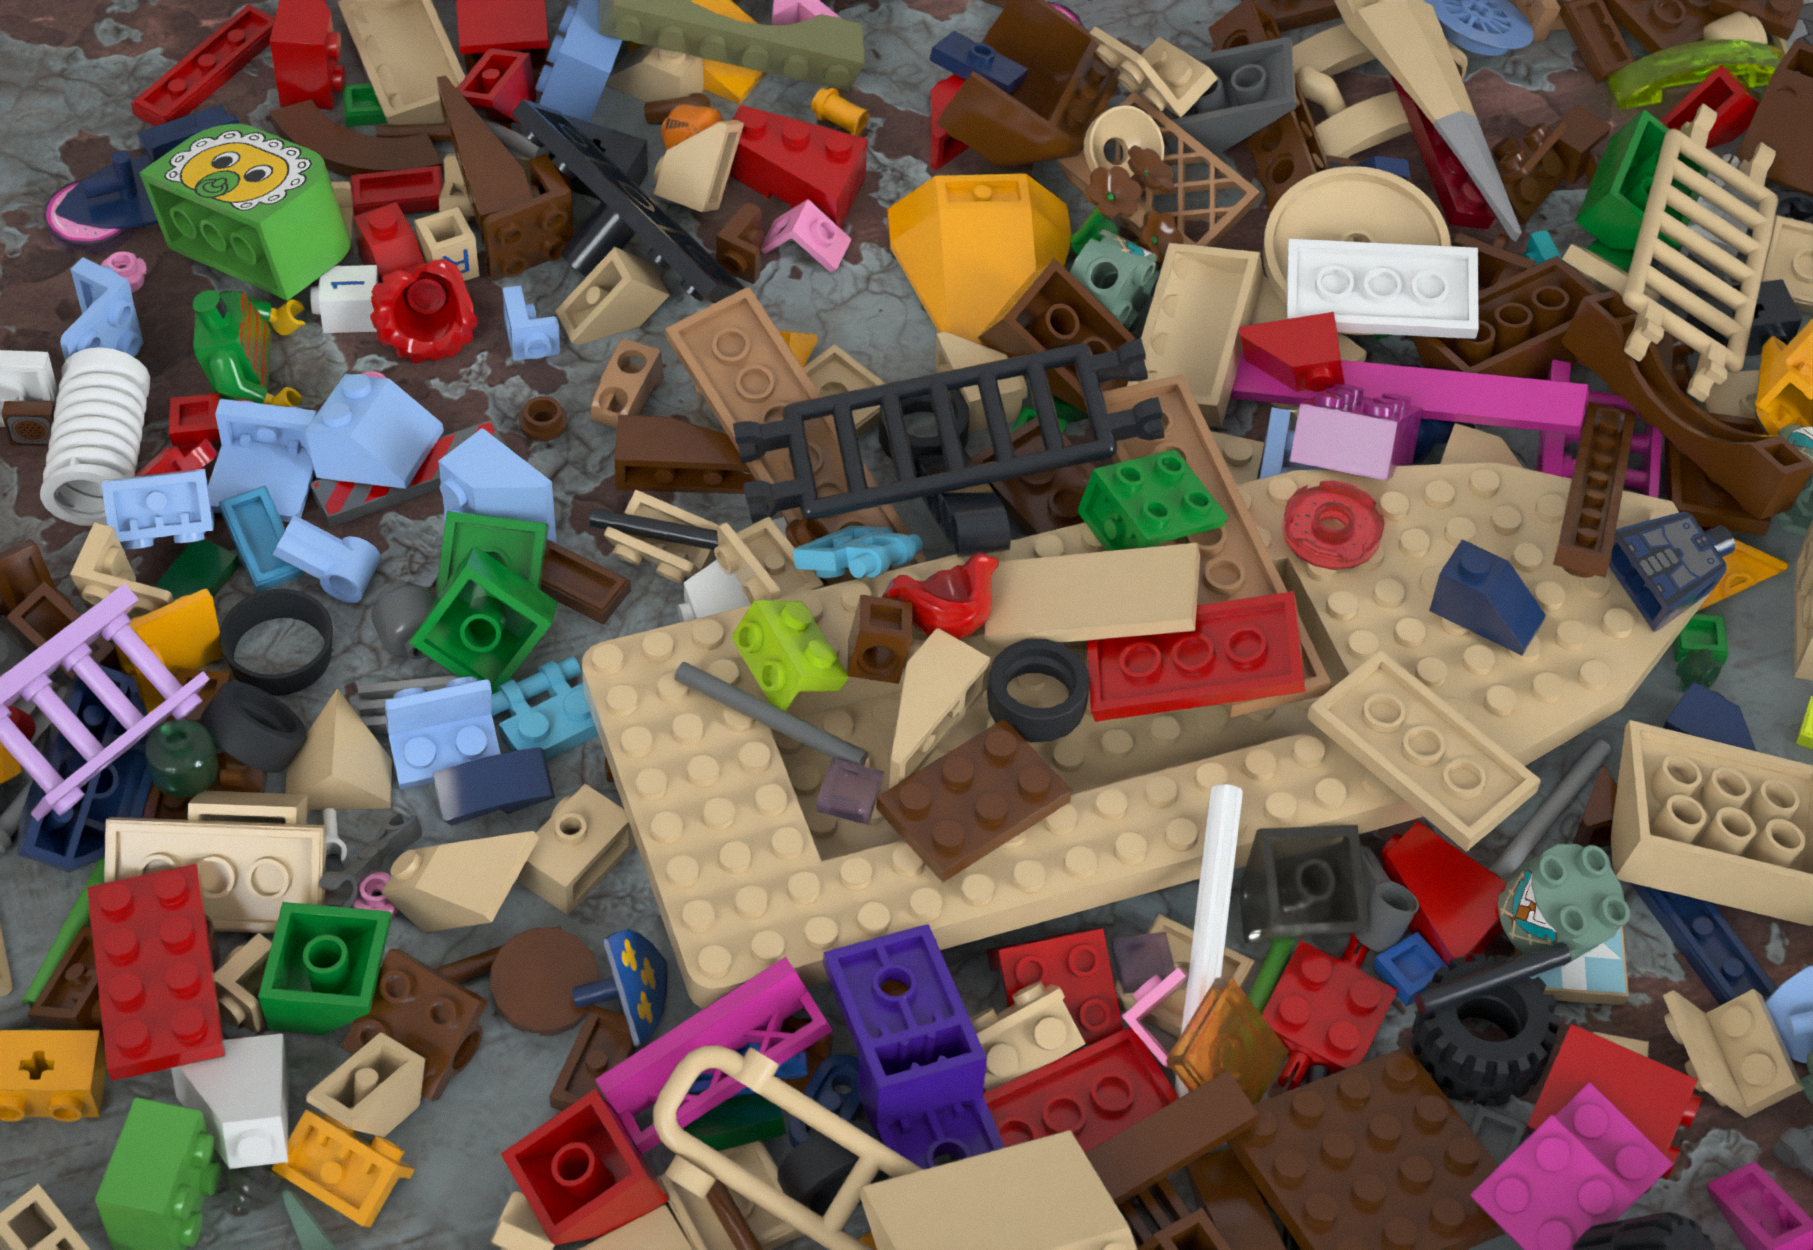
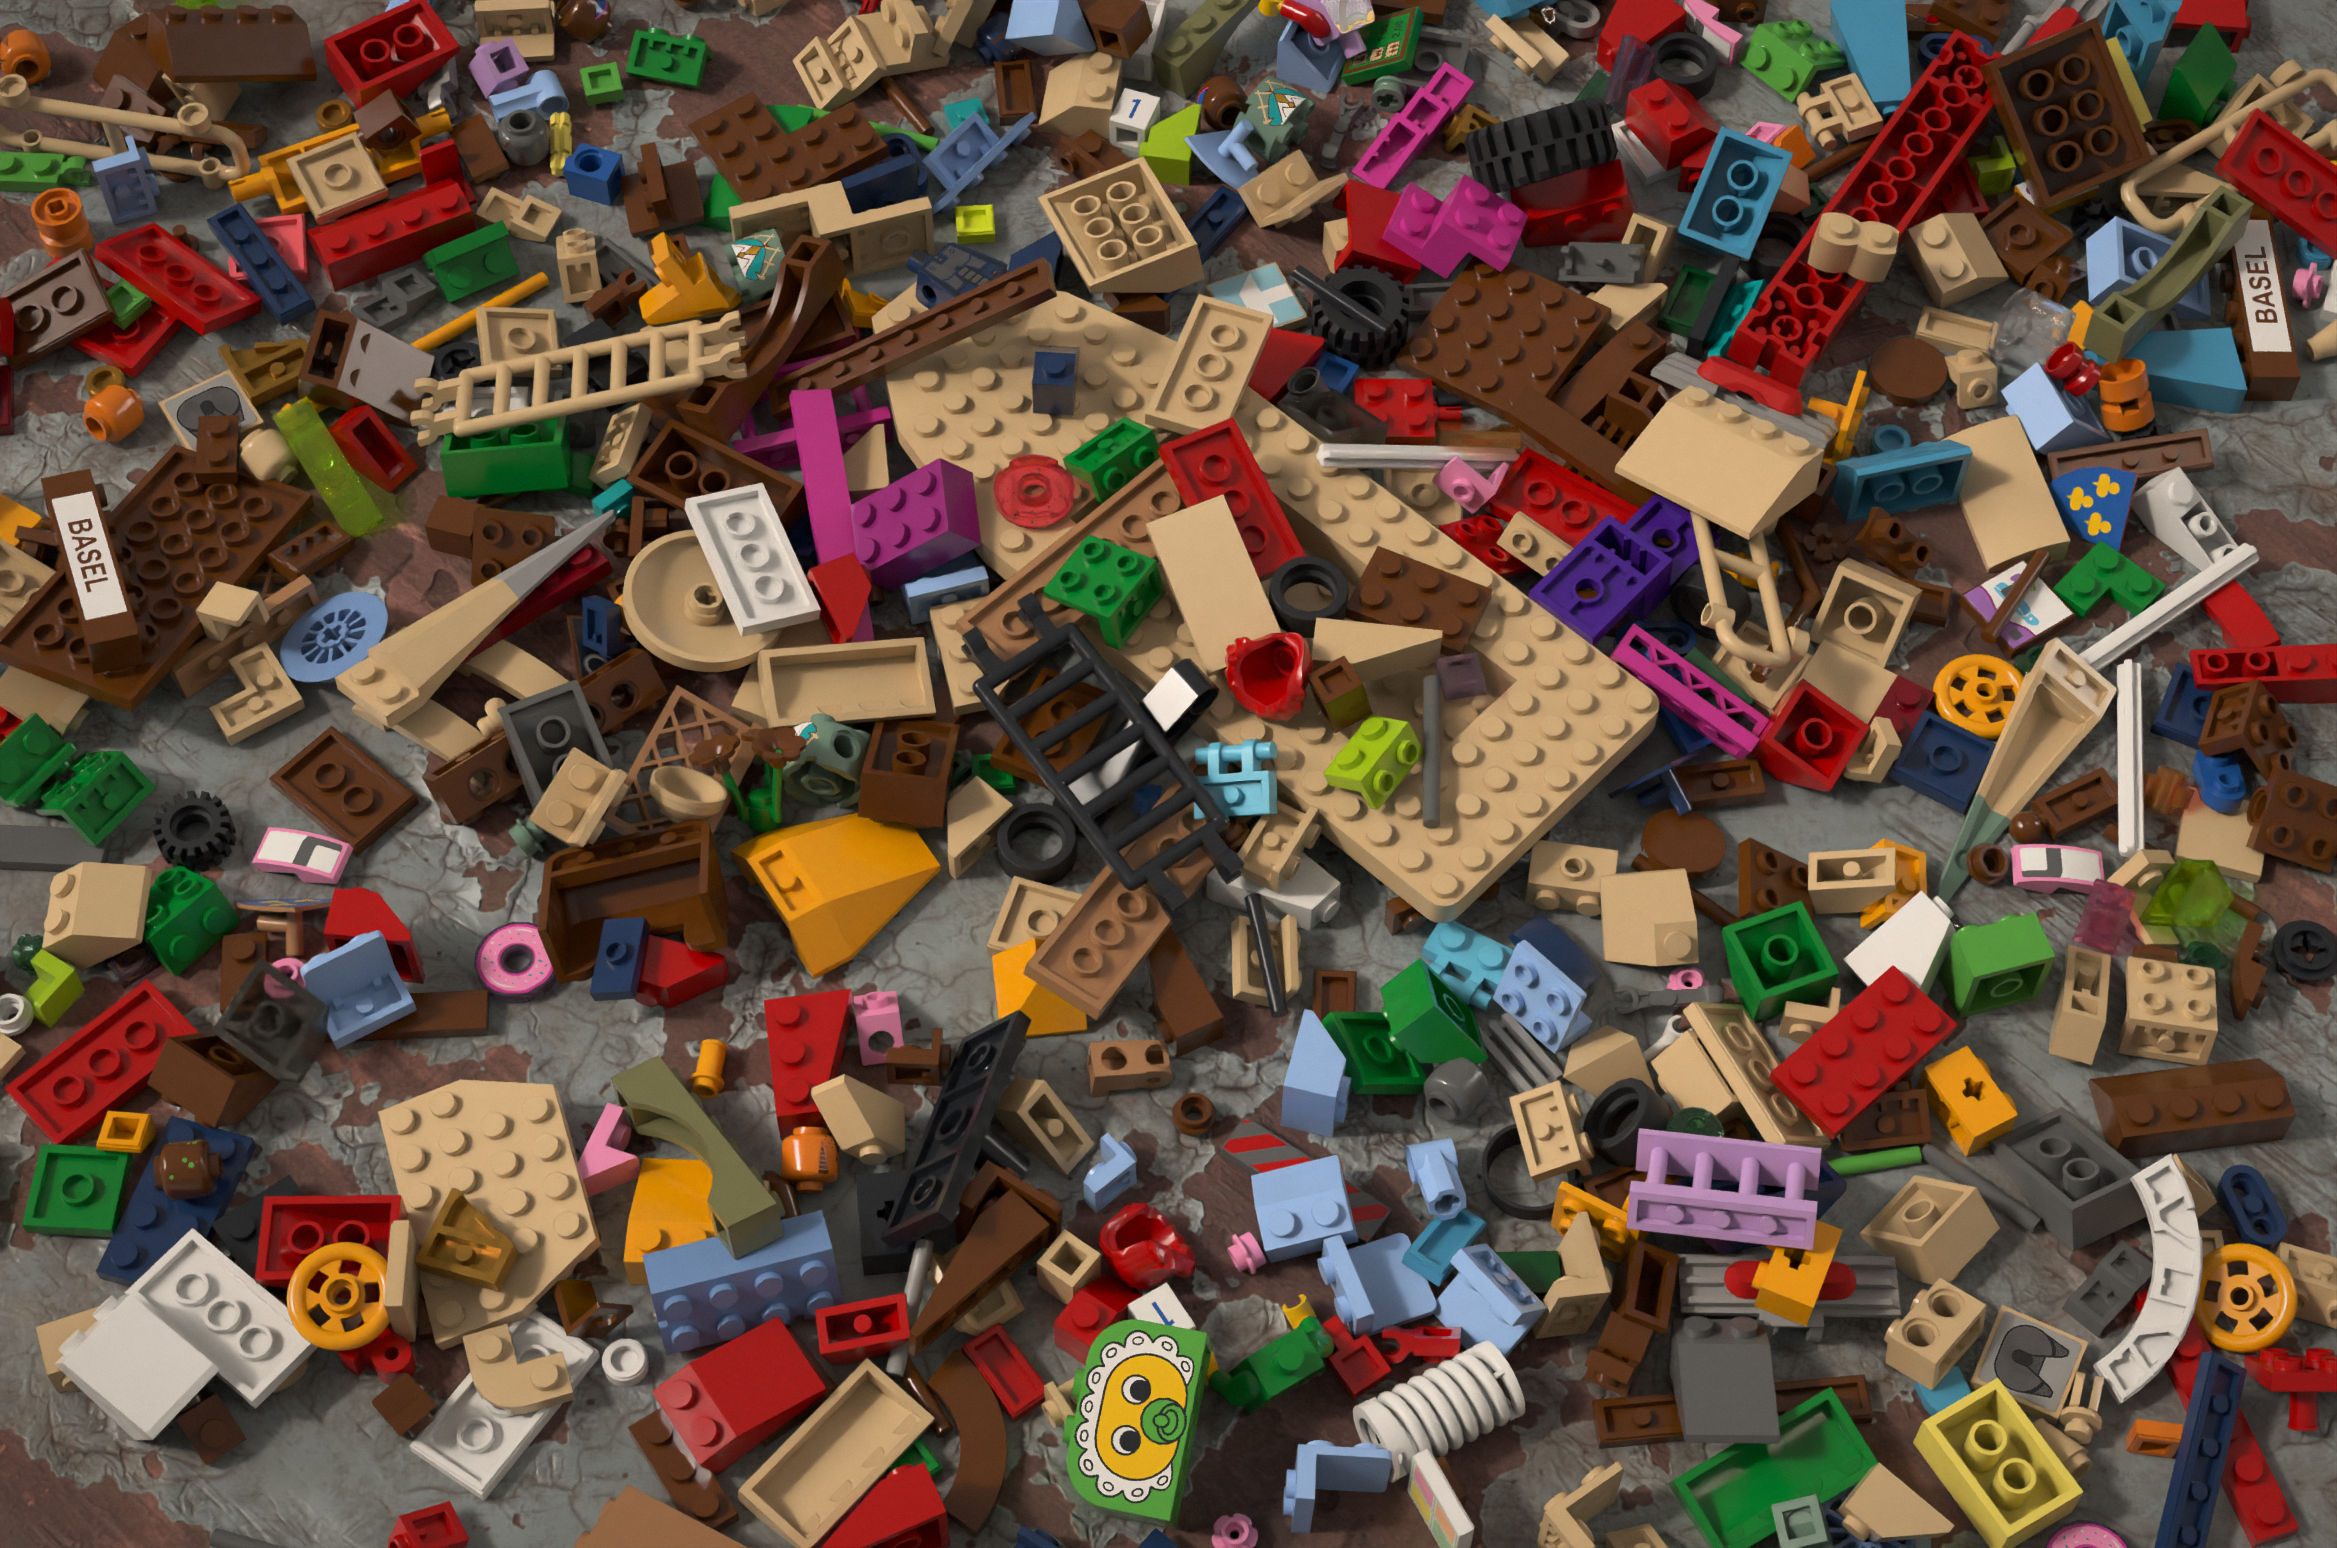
camera: 115 degrees left, 5 degrees up
tile [1112,931,1176,994] -> none
sand green brick [1497,844,1630,966] -> none
none -> green bracket [1063,416,1160,504]
none -> blue plate [1133,782,1162,817]
none -> tan bracket [1509,1080,1595,1183]

